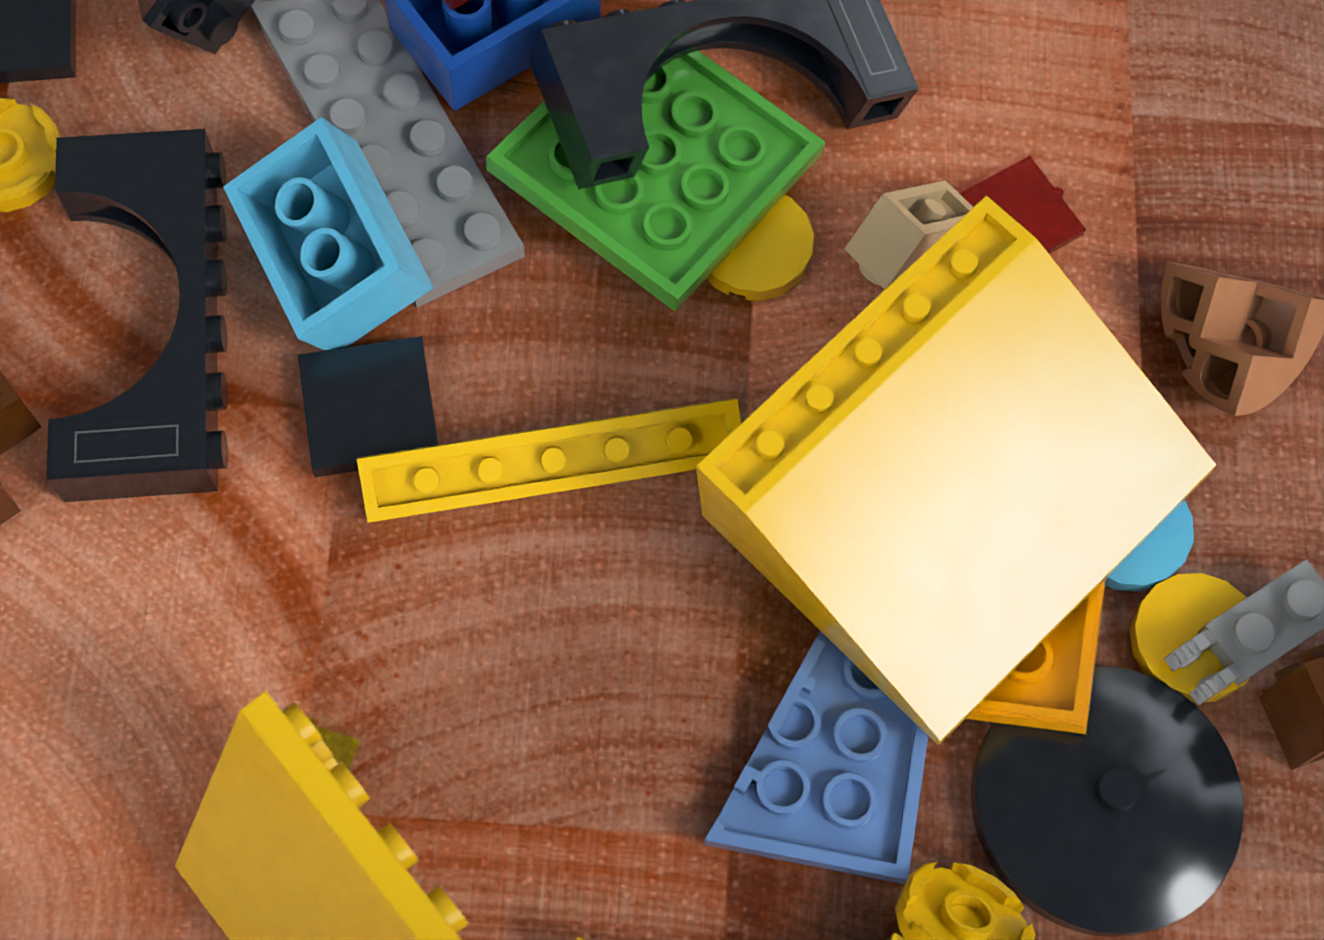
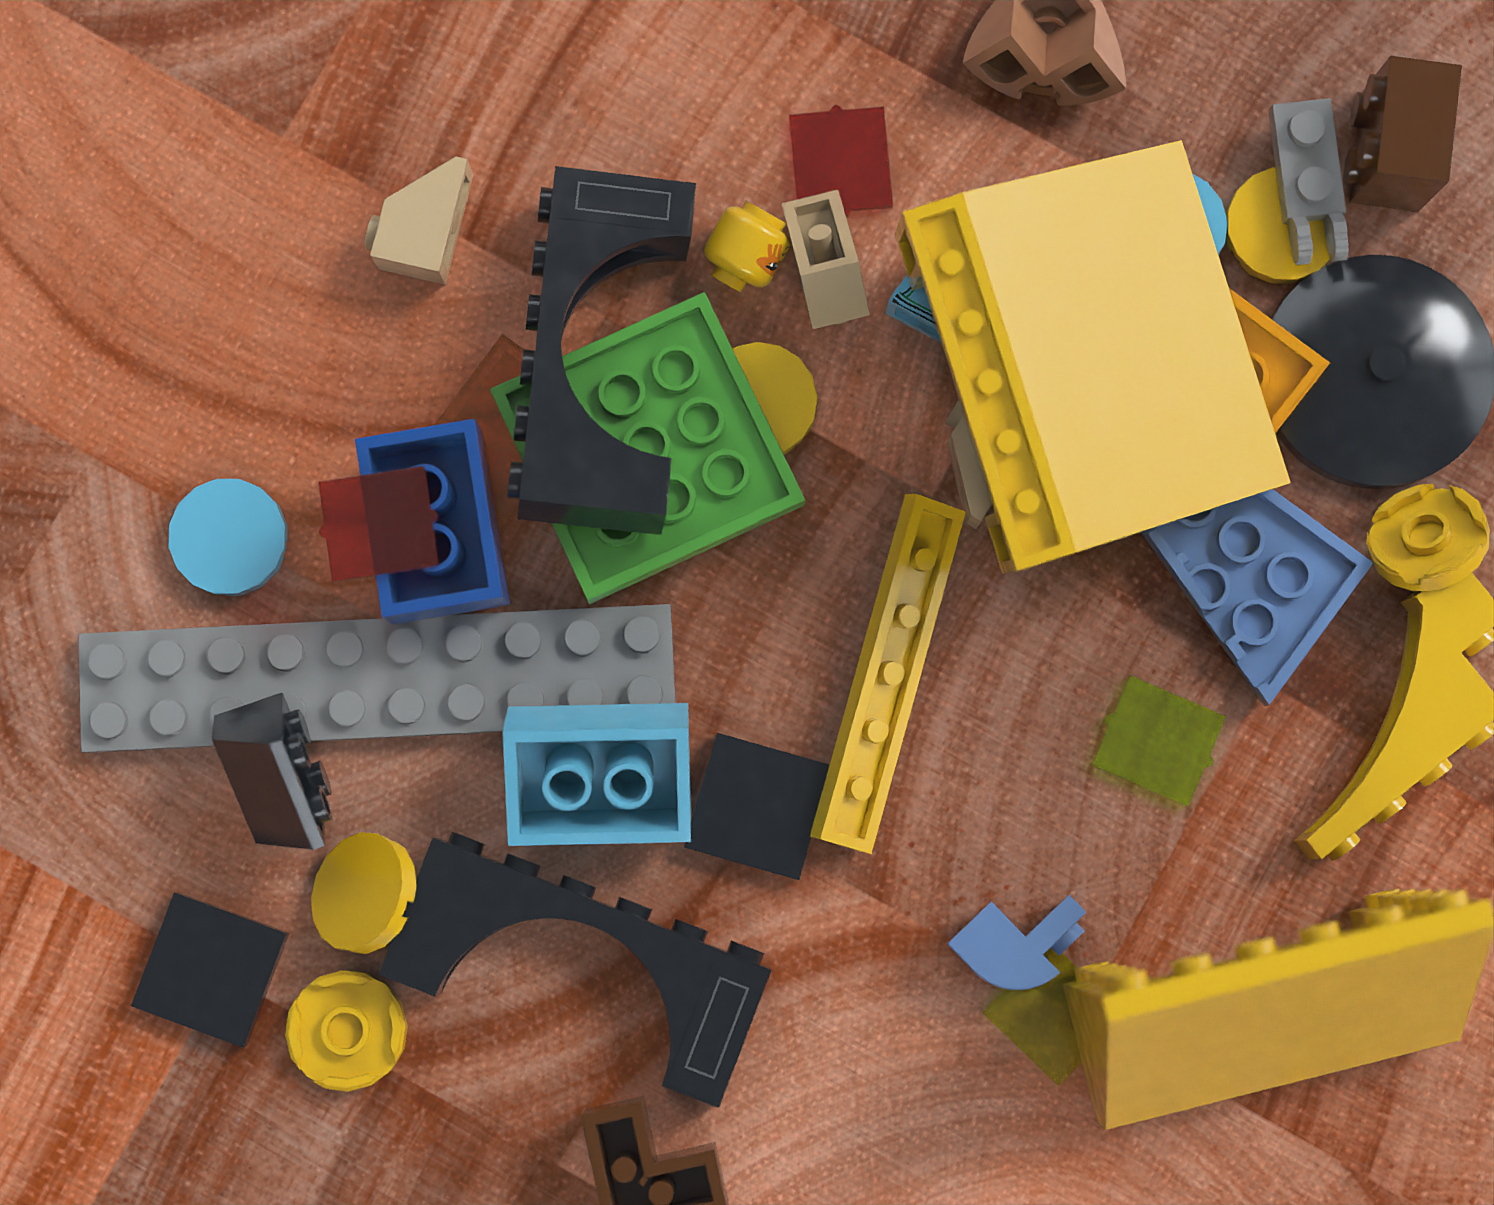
camera: 60 degrees left, 15 degrees up
none -> yellow tile [311,832,416,954]
none -> yellow head [703,201,790,293]
none -> medium blue brick [948,895,1086,990]
none -> clear neon green piece [1092,675,1226,806]

